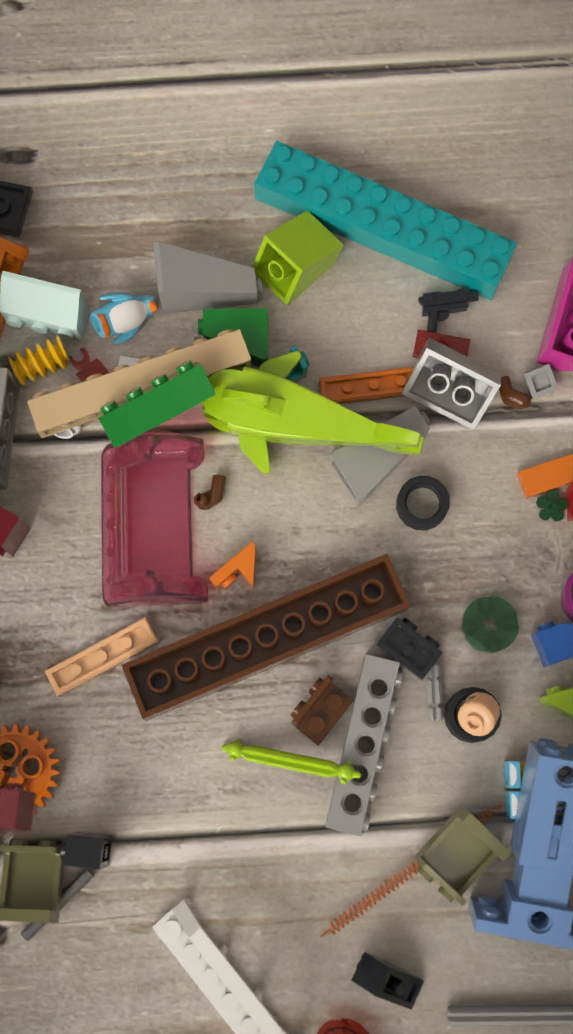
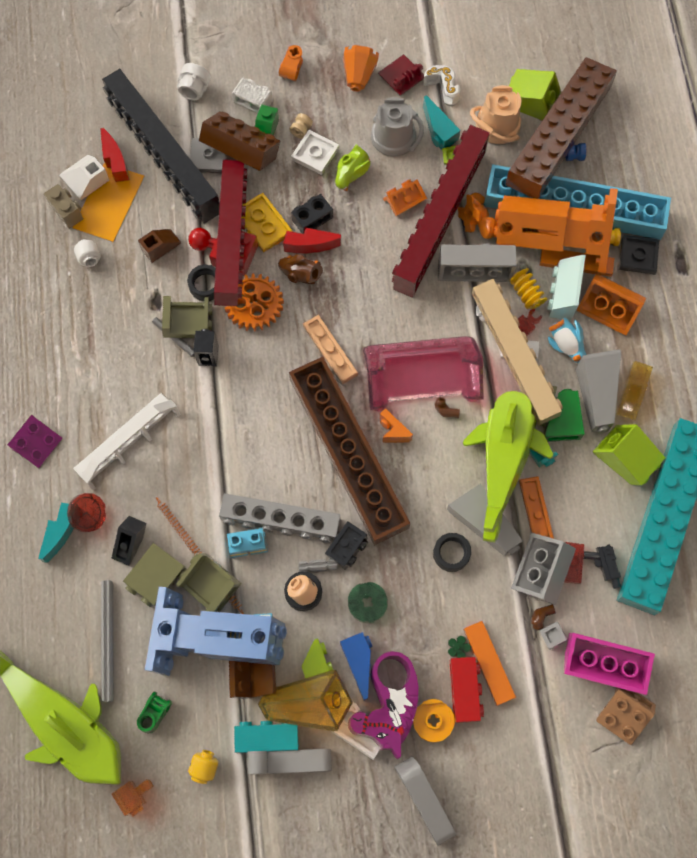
camera: 85 degrees right, 5 degrees down
green brick [97,360,216,448] -> none
lime wheel [221,739,361,784] -> none
reddish brown bracket [291,675,354,746] -> none
none -> olive panel [123,543,187,607]
none -> medium azure hips [227,528,268,558]
none -> orange slope [576,273,646,335]
none -> clear yellow slope [617,361,653,421]

